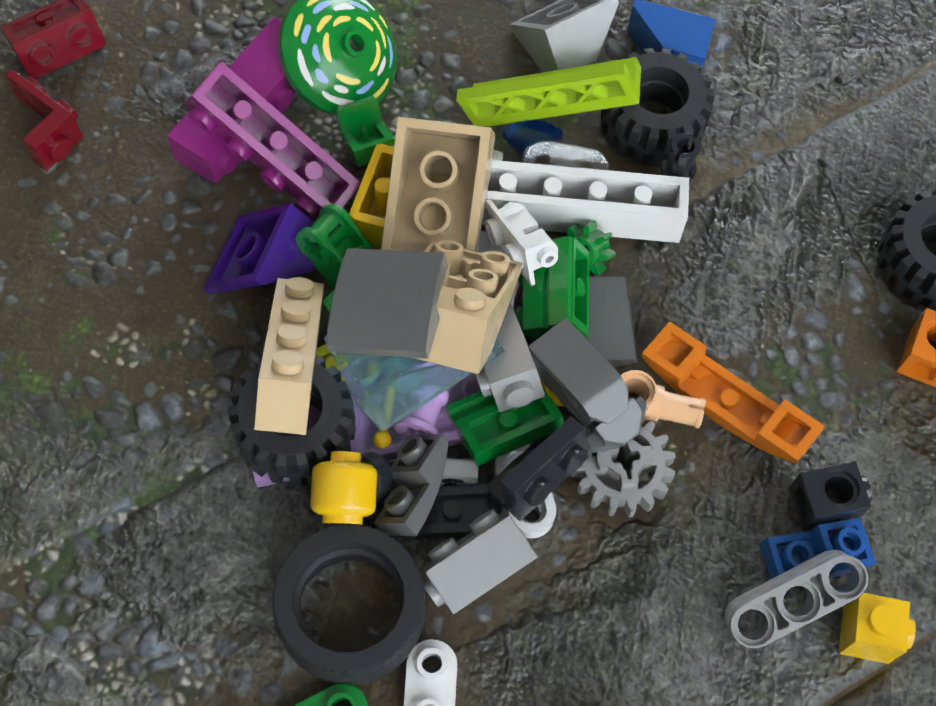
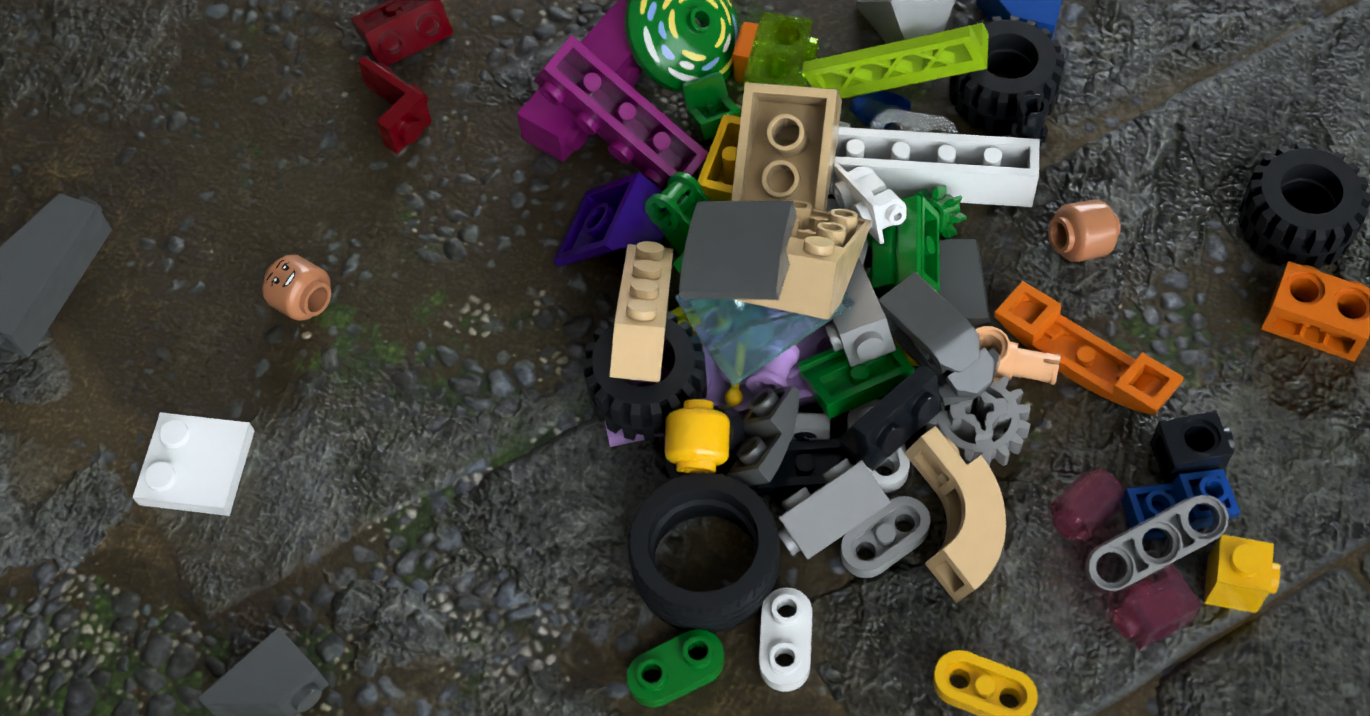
camera: 10 degrees right, 5 degrees down
none -> orange tile [733,22,759,83]
none -> clear neon green brick [743,11,819,87]
none -> light grey plate [841,496,930,578]
none -> tan arch [904,426,1006,603]
none -> nougat head [1048,199,1121,262]
none -> clear pink brick [1050,468,1124,541]
none -> clear pink brick [1112,563,1202,650]

